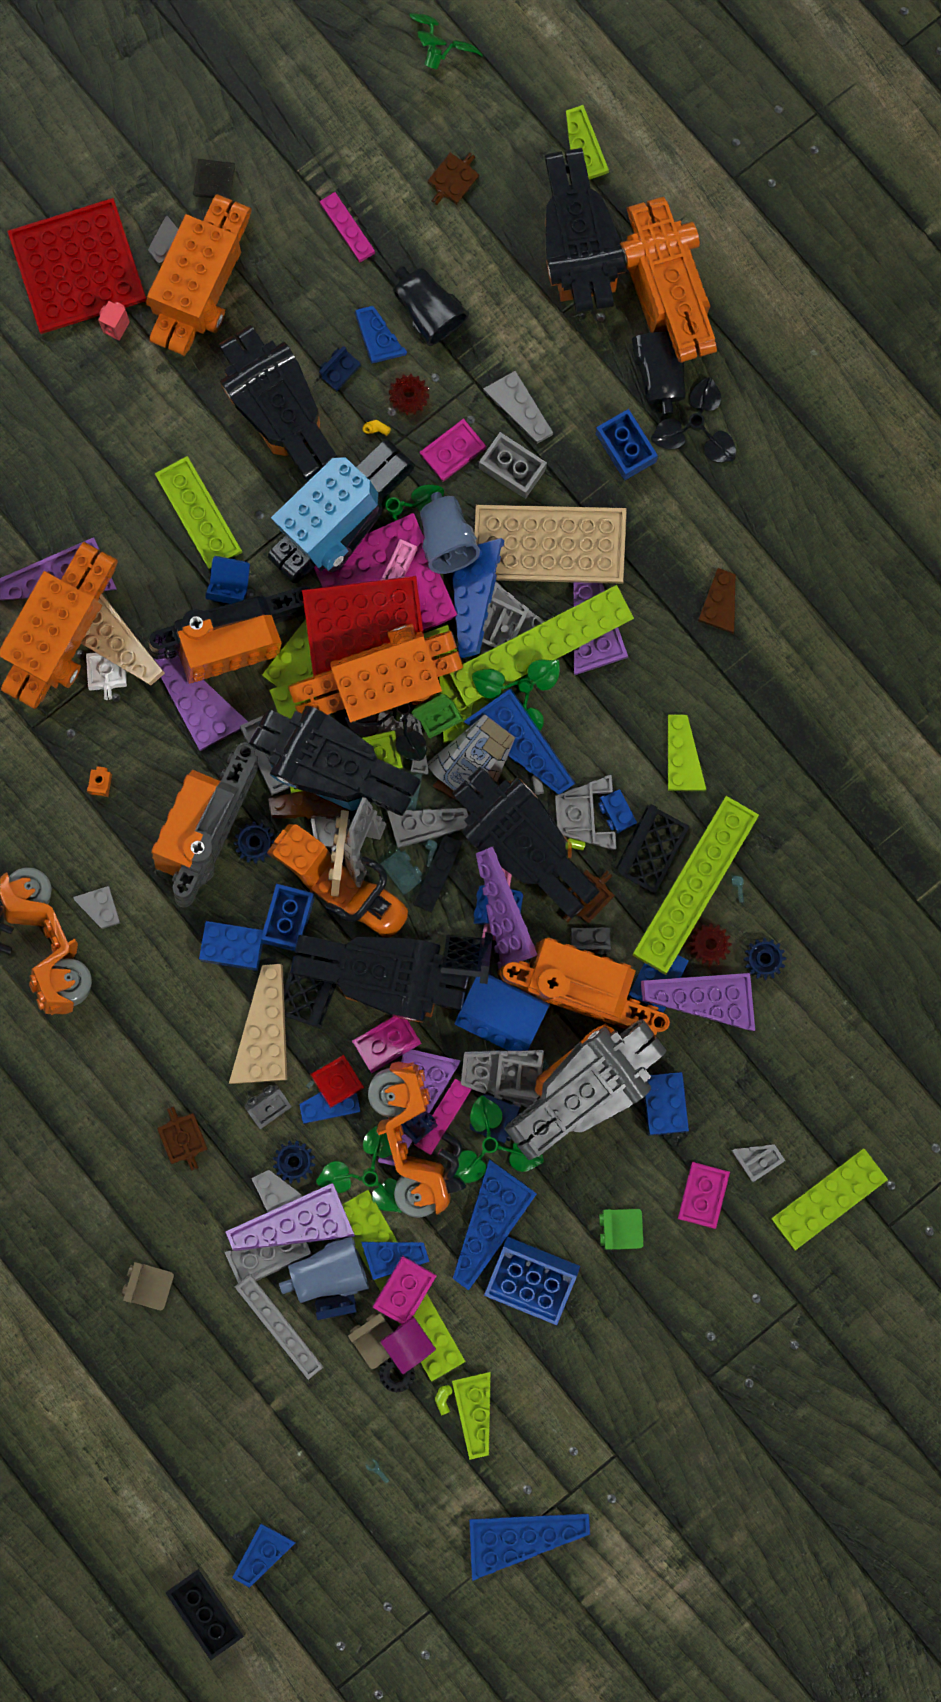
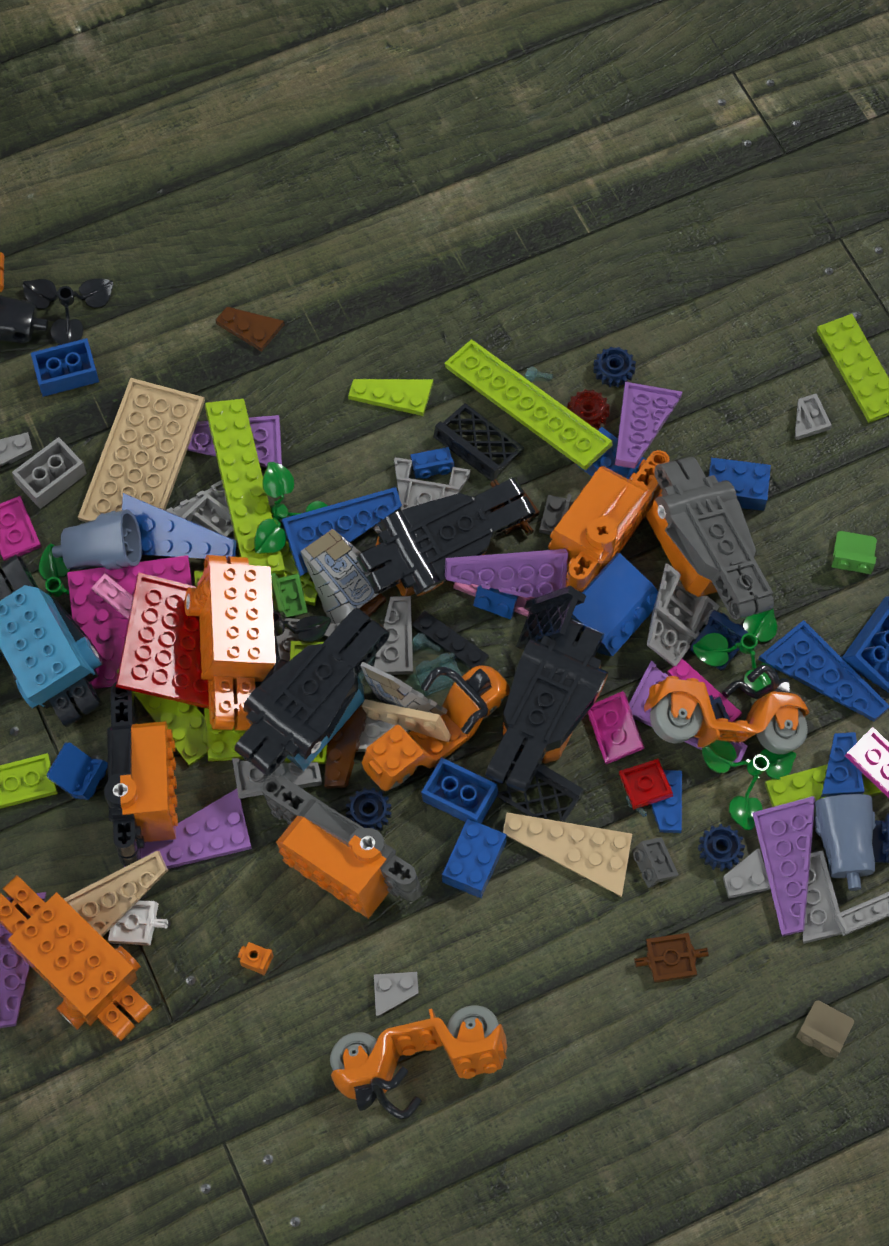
camera: 75 degrees left, 15 degrees down
dark pink tile [678,1162,730,1229] -> none

